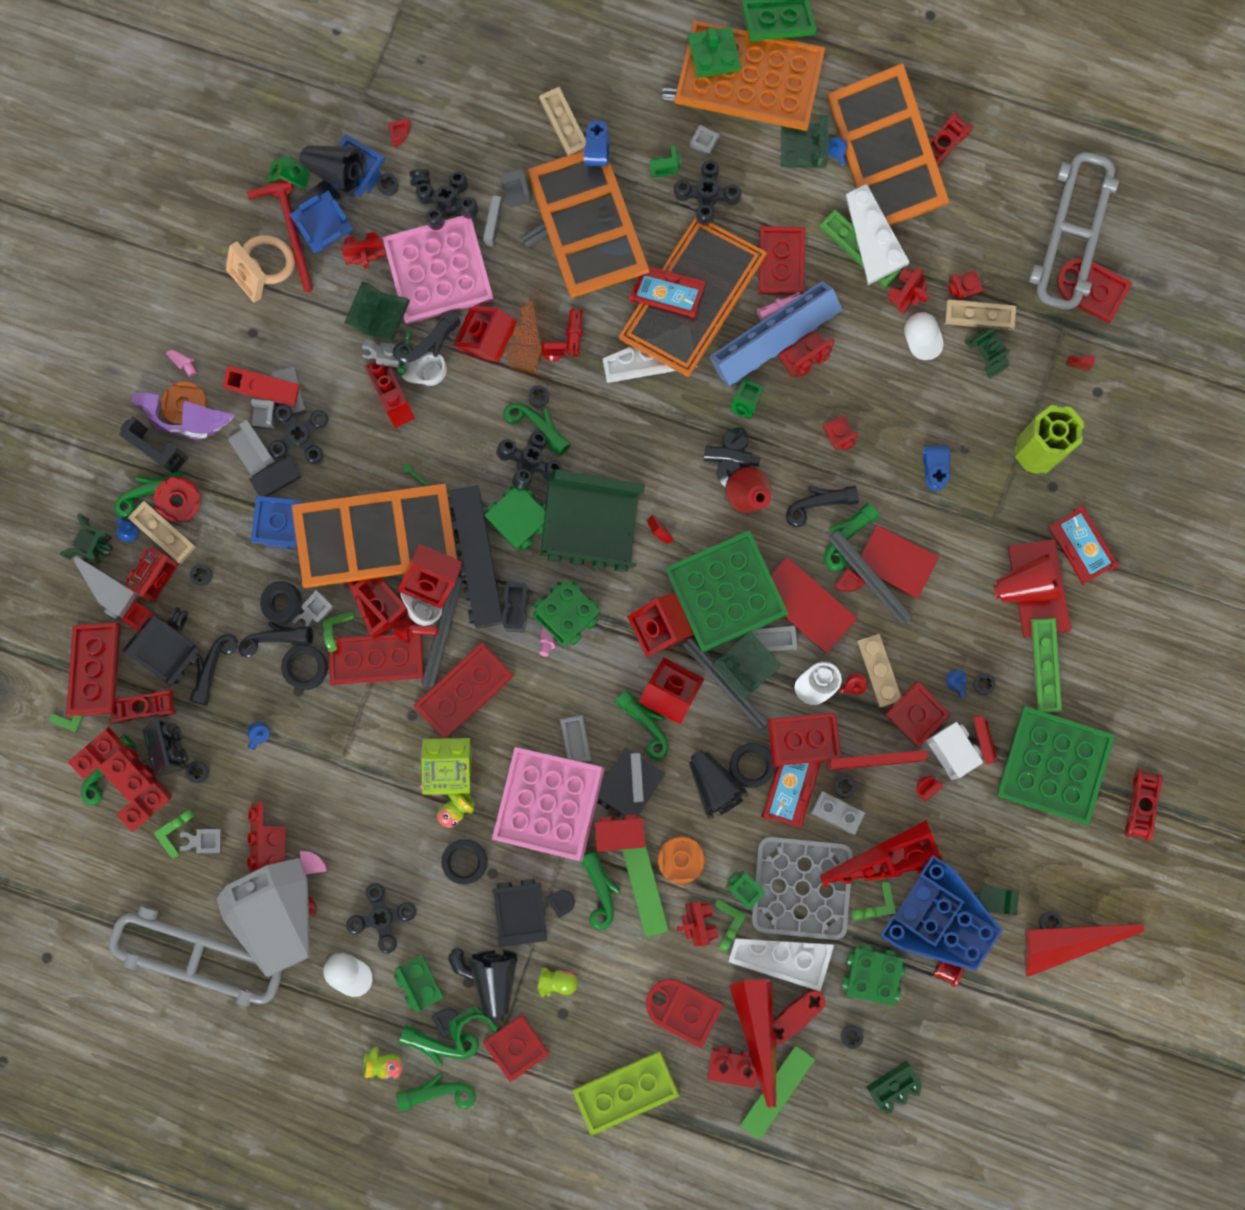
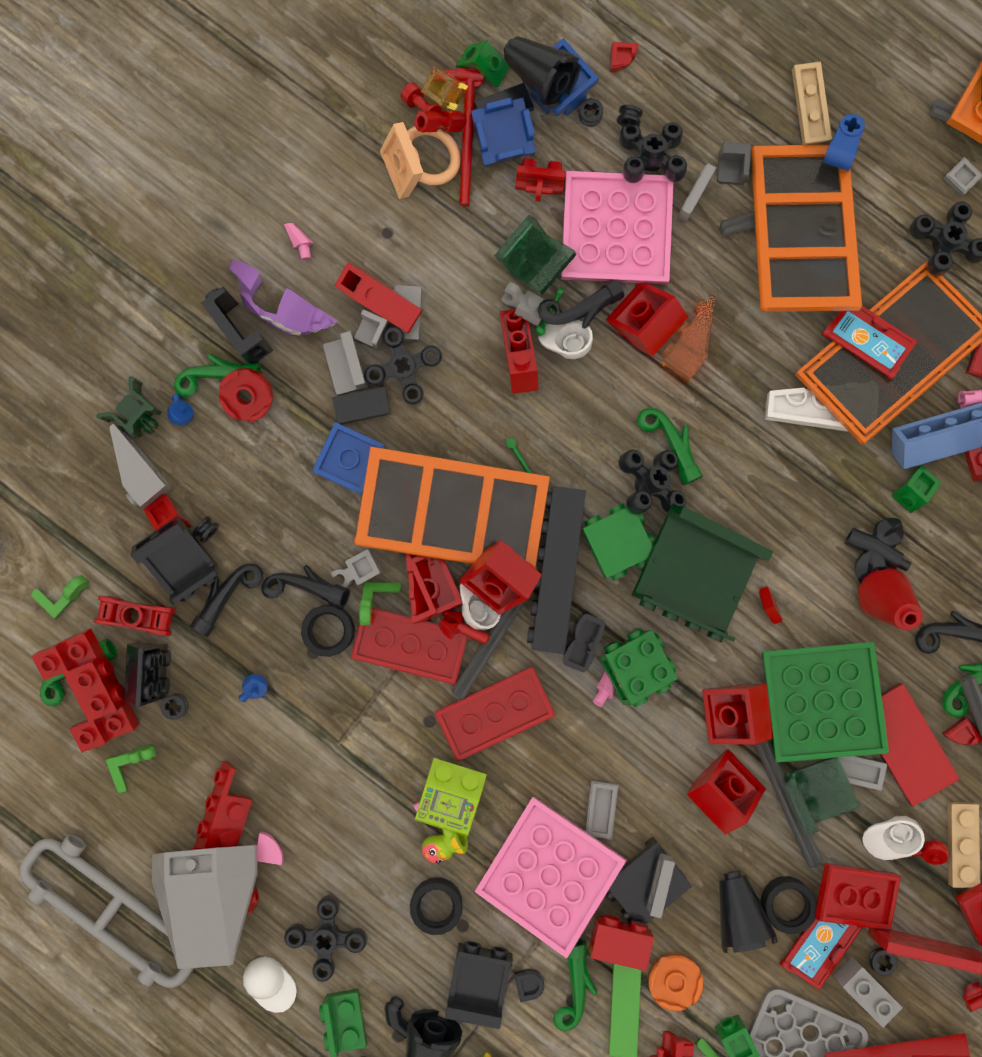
camera: 20 degrees right, 5 degrees up
red tile [66,622,121,717] -> none
red slope [125,546,179,603] -> none
tan plate [128,501,197,564] -> none
orange tile [161,381,208,425] -> none
light grey plate [180,829,222,853] -> none
black bush [190,564,213,586] -> none
black tyre [260,581,302,623] -> none
black bush [529,385,549,408] -> none
red plate [541,341,566,362] -> none
red pin [565,309,584,357] -> none
green plant [614,689,669,760] -> none
green bracket [650,145,682,178] -> none
none -> red bar [401,82,466,133]
none -> clear yellow brick [421,67,468,110]

